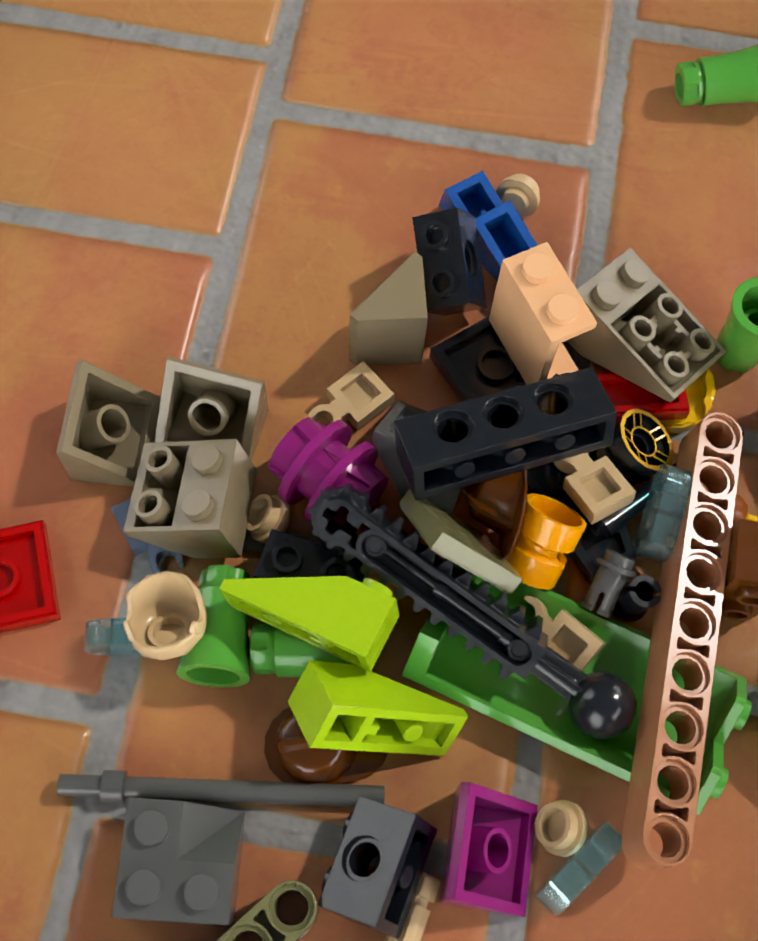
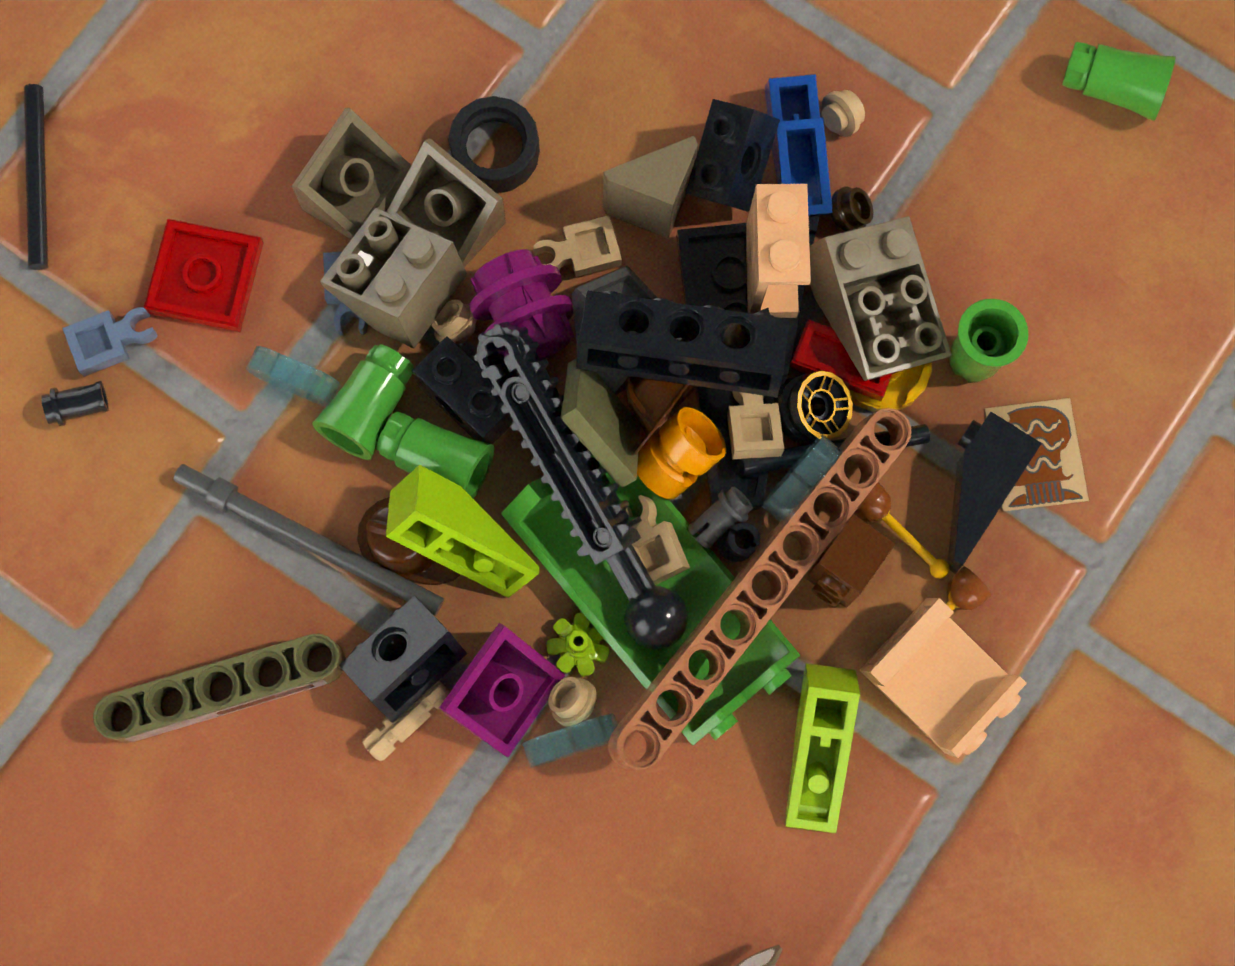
camera: 25 degrees right, 10 degrees up
dark grey slope [112,797,245,927] -> none
tan hair [123,571,207,660] -> none
lime slope [219,576,400,672] -> none
none -> black tyre [448,96,540,193]
none -> lime plant [547,613,610,677]
none -> dark brown plate [831,187,873,232]

